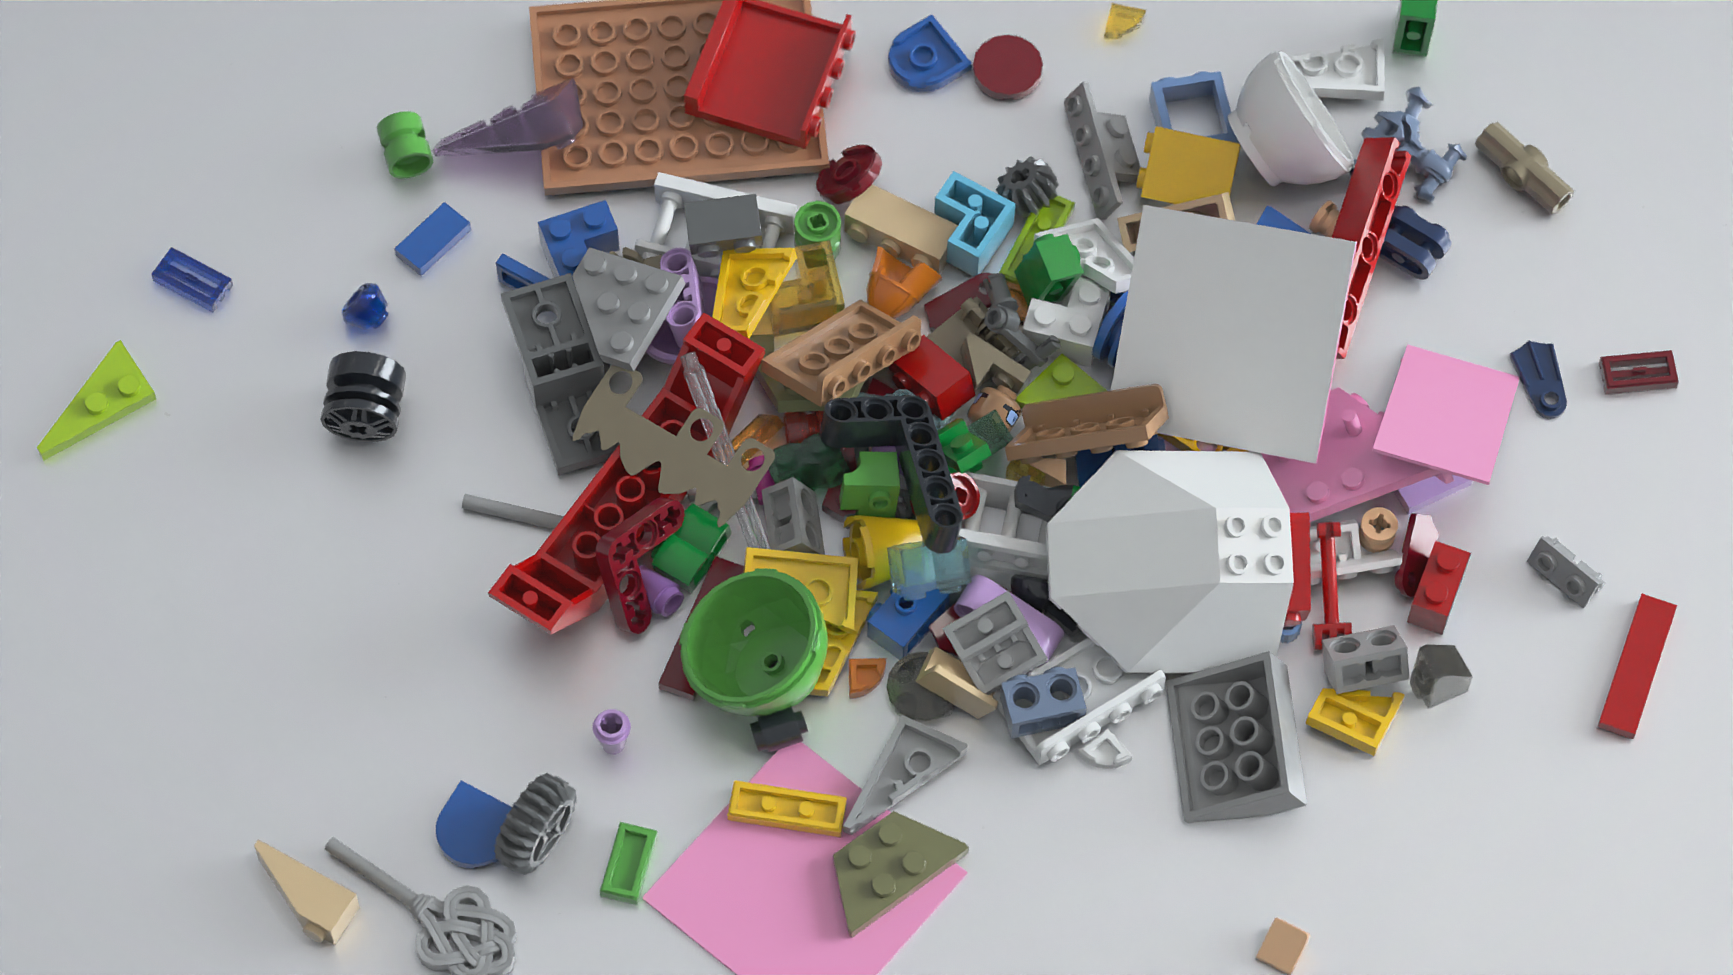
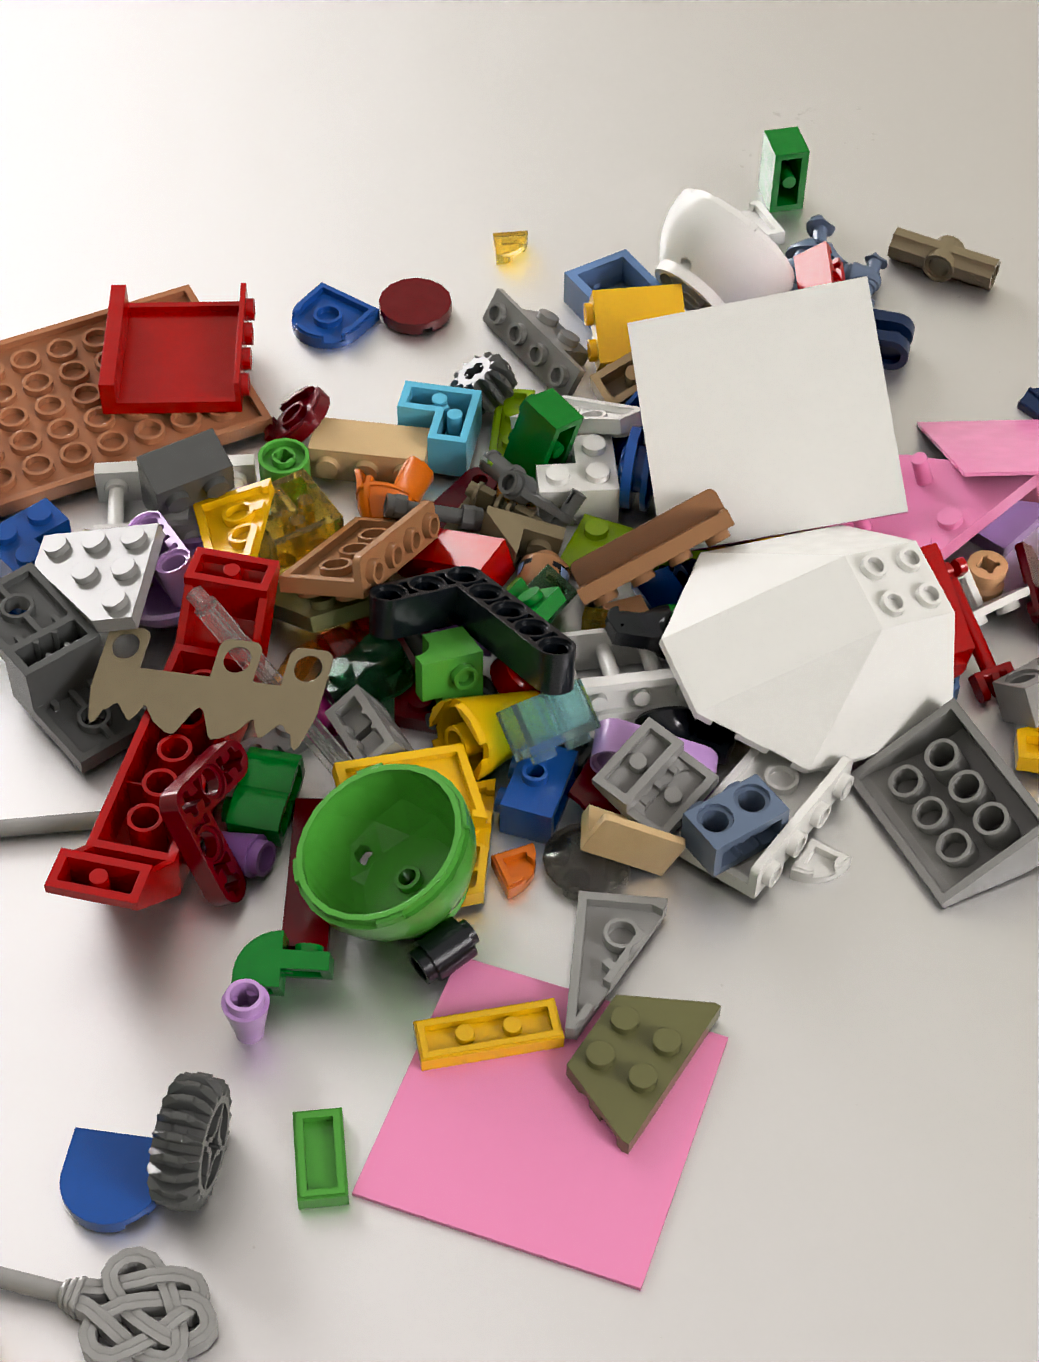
camera: 20 degrees left, 15 degrees down
none -> green brick [231,930,334,996]
none -> dark grey bar [383,493,484,532]

